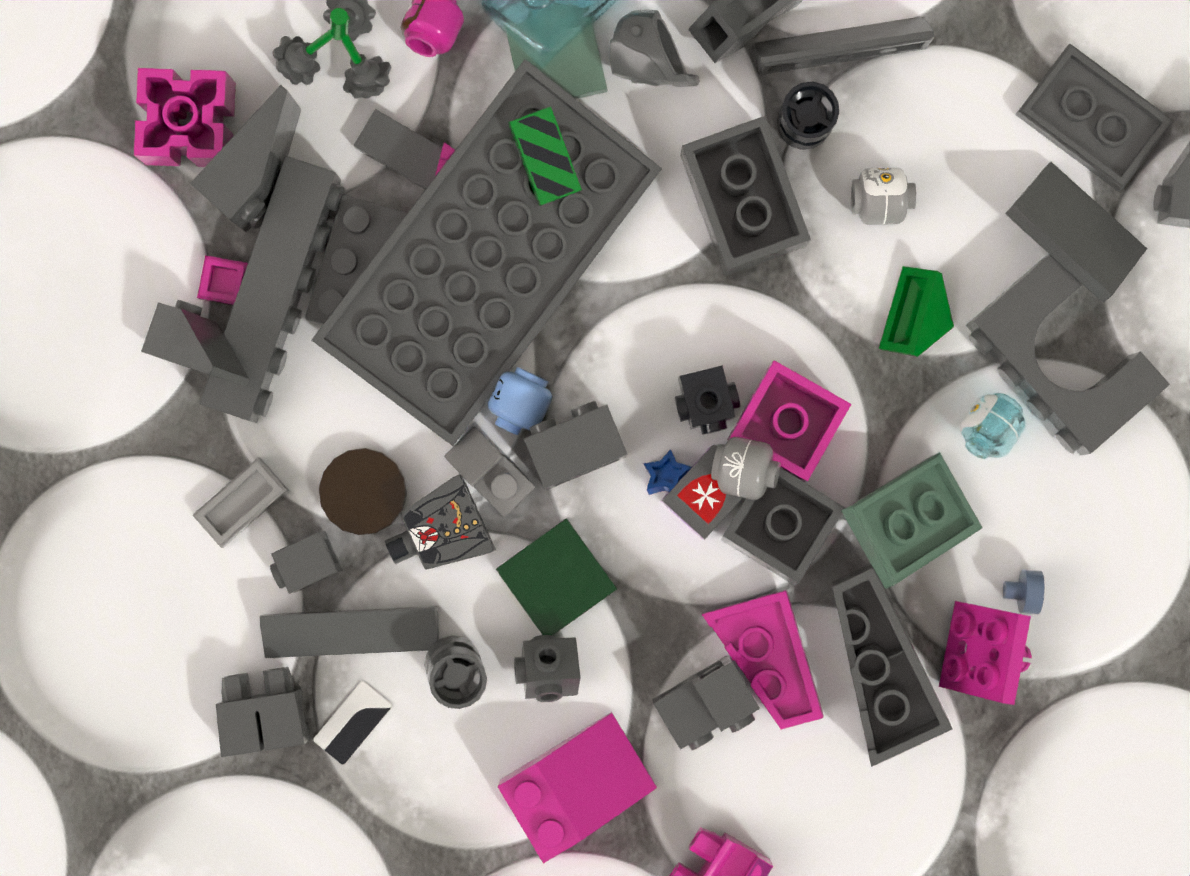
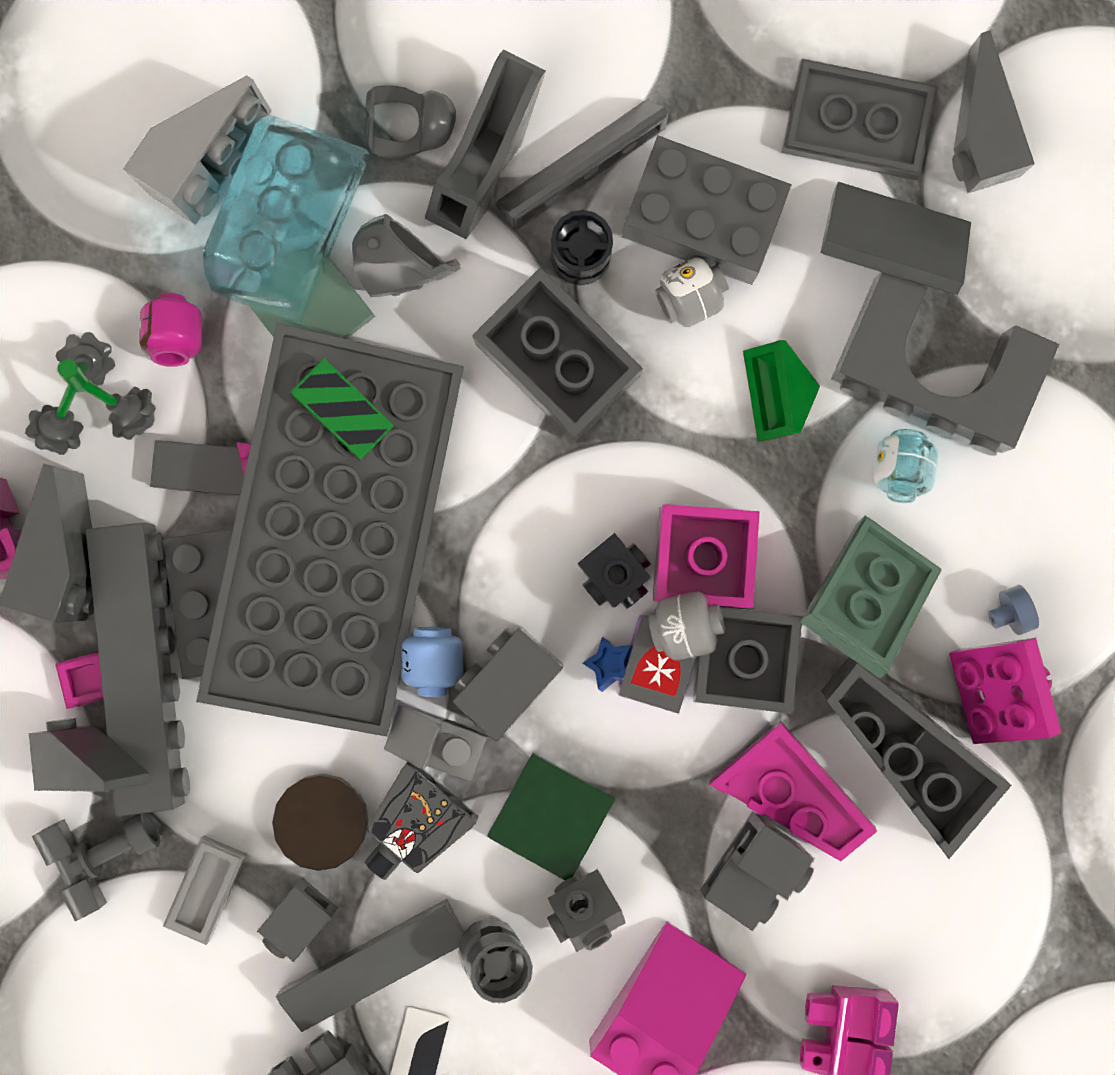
camera: 30 degrees left, 0 degrees up
none -> dark grey bar [32,813,160,921]
none -> dark grey brick [622,135,792,285]

